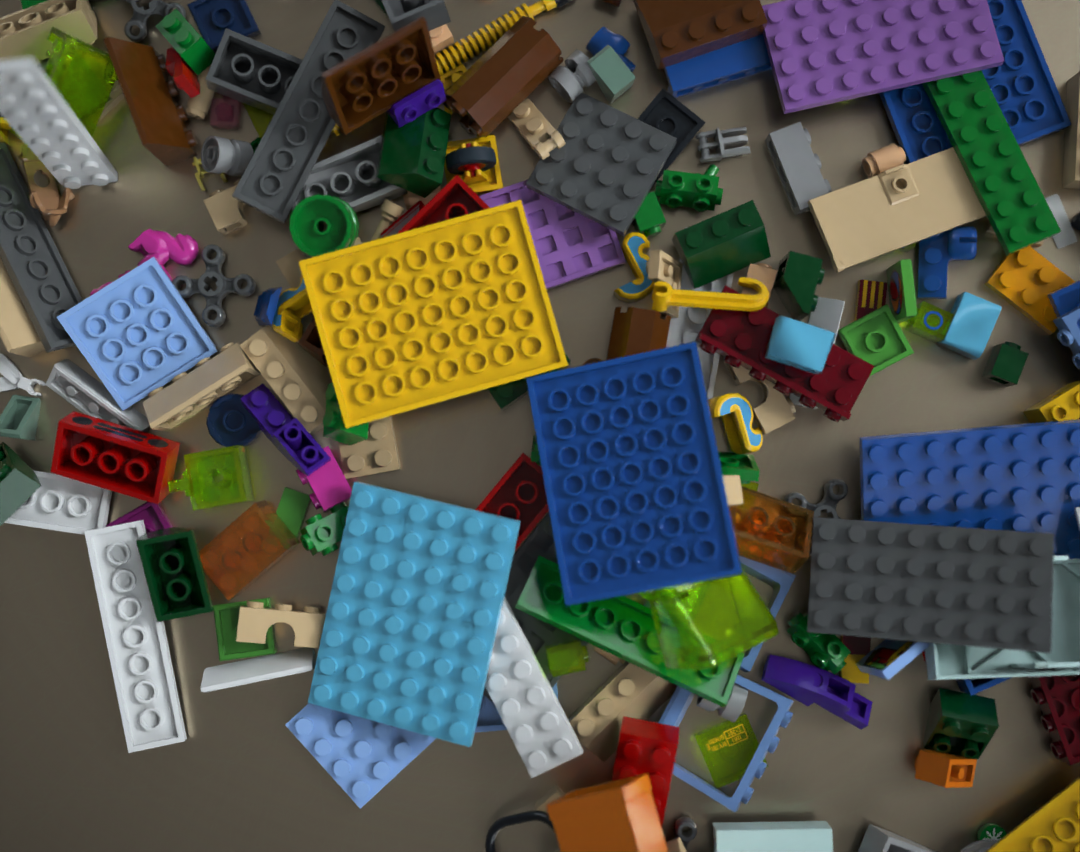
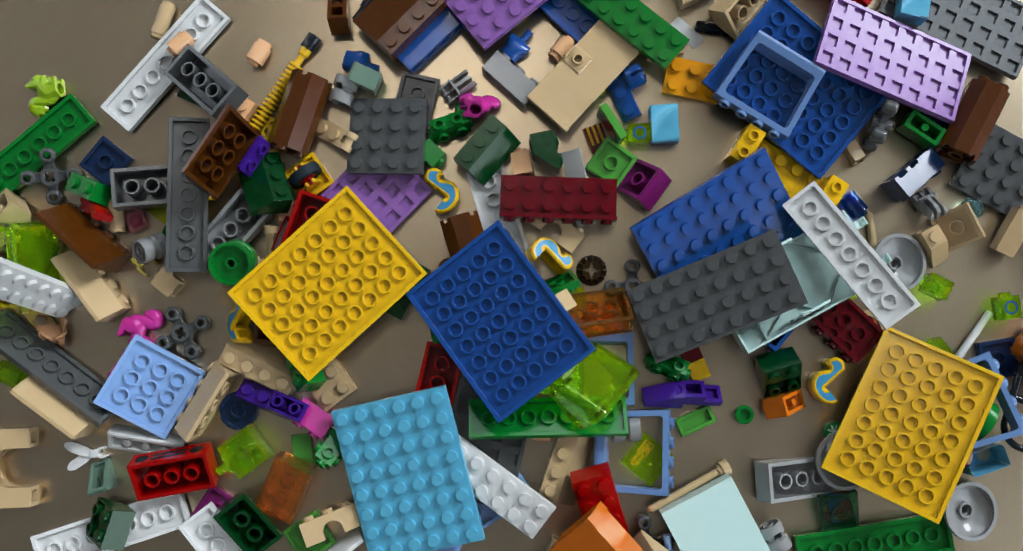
camera: 30 degrees left, 0 degrees up
blue piece [254,287,282,326] -> none
clear neon green brick [544,639,589,677] -> none
tan plate [646,250,683,318] -> none
yellow piece [651,277,769,312] -> none
medium azure piece [764,316,836,374] -> none
light blue tile [856,639,930,680] -> none
dark green brick [982,341,1029,387] -> none
none -> tan slope [50,250,131,322]
none -> dark pink animal [458,92,501,118]
none -> blue piece [500,29,533,64]
none -> dark brown gear [576,255,607,286]
none -> magenta slope [617,159,672,211]
none -> tan piece [647,459,733,513]
none -> bright green tile [675,405,717,437]
none -> green tile [733,405,754,424]
none -> yellow animal [807,357,845,404]

